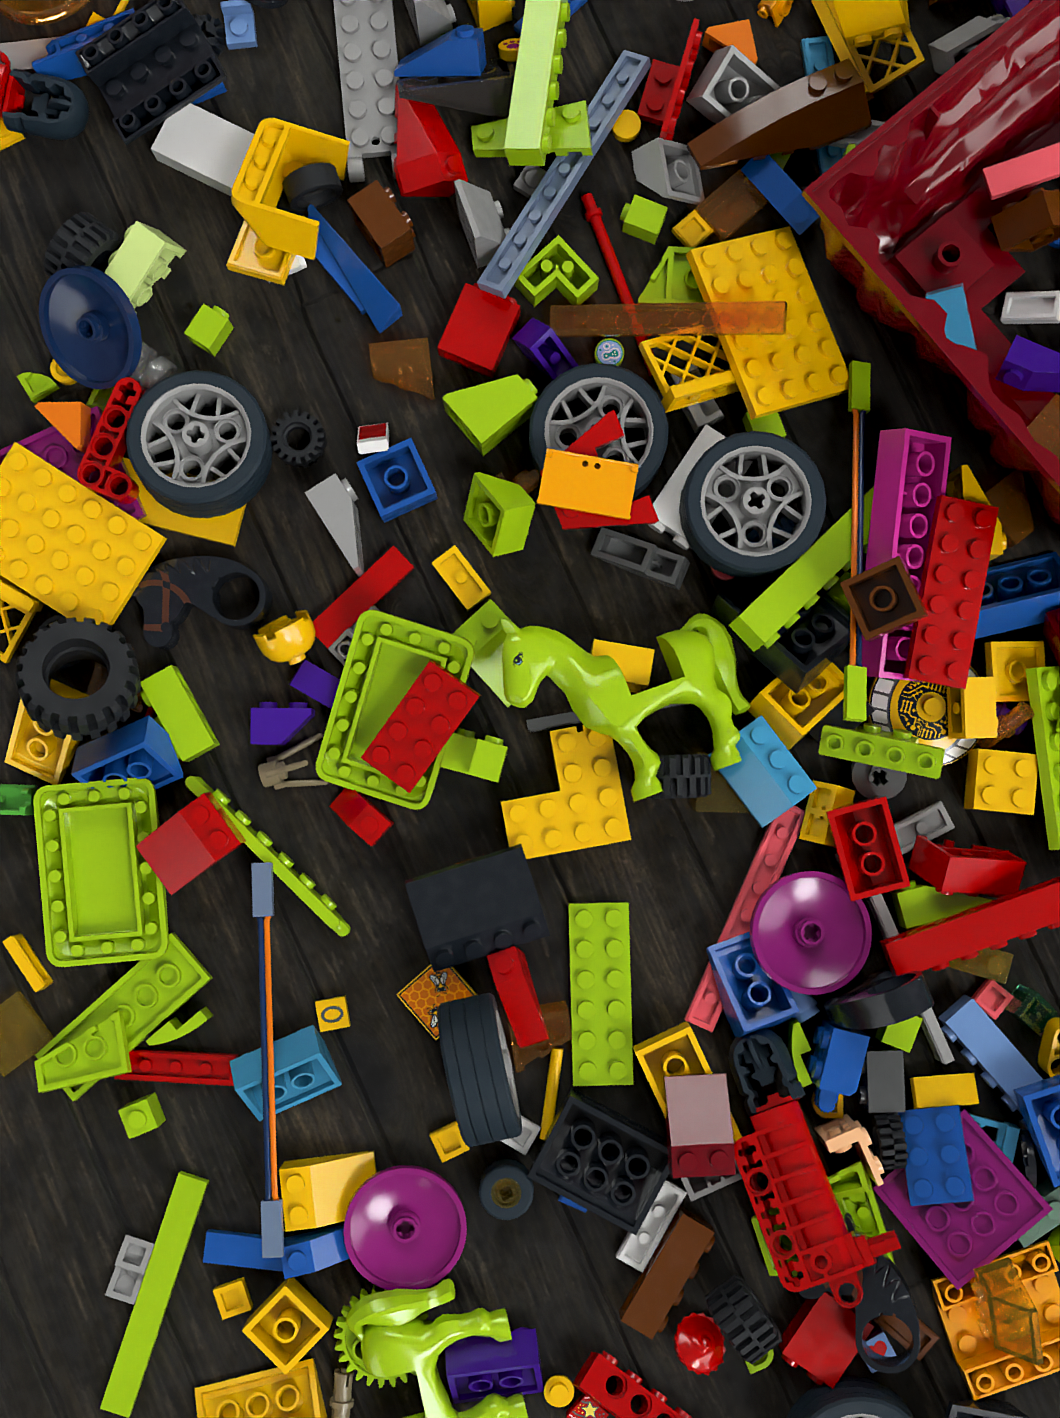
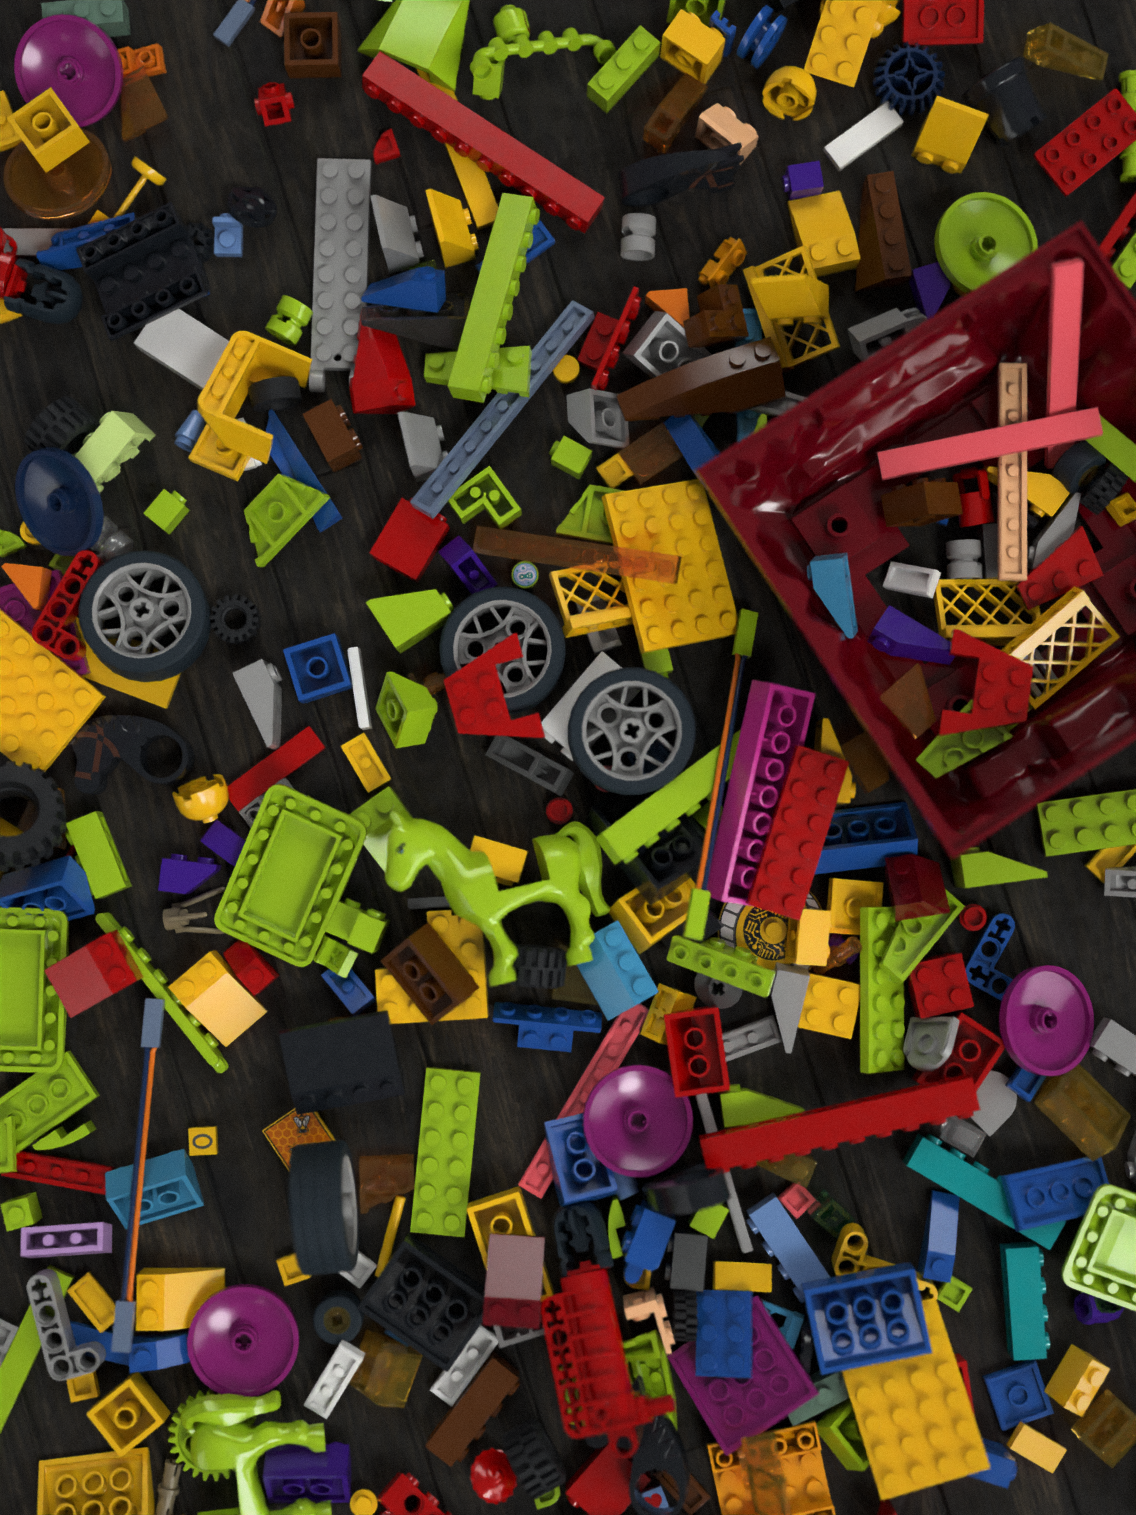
camera: 10 degrees right, 0 degrees up
white tile [357,423,389,454] -> none
red plate [361,659,481,793] -> none
clear orange slope [369,337,435,400] -> none
red slope [487,946,549,1049] -> none
yellow tile [498,38,520,62] -> none
light grey plate [513,166,547,199] -> none
light orange door [536,448,639,520] -> none
red bar [581,193,654,377] -> none
reddish brown brick [840,556,929,642] -> none
red wedge [908,835,1027,898] -> none
none -> lavender brick [21,1222,112,1258]
none -> light grey beam [27,1269,106,1381]
none -> yellow tile [67,1272,116,1333]
none -> yellow slope [168,950,268,1047]
none -> medium blue cone [174,410,205,452]
none -> lime wing [244,474,331,567]
none -> lime wheel [265,295,313,346]
none -> white tile [304,1339,366,1419]
none -> lime slope [313,934,358,978]
none -> blue plate [321,969,376,1016]
none -> white tile [347,647,372,730]
none -> clear yellow slope [349,1330,423,1408]
none -> reddish brown slope [381,923,480,1025]
none -> blue bracket [492,1002,602,1052]
none -> red plate [546,797,573,824]
none -> reddish brown brick [683,284,749,348]
none -> light grey slope [770,962,810,1054]

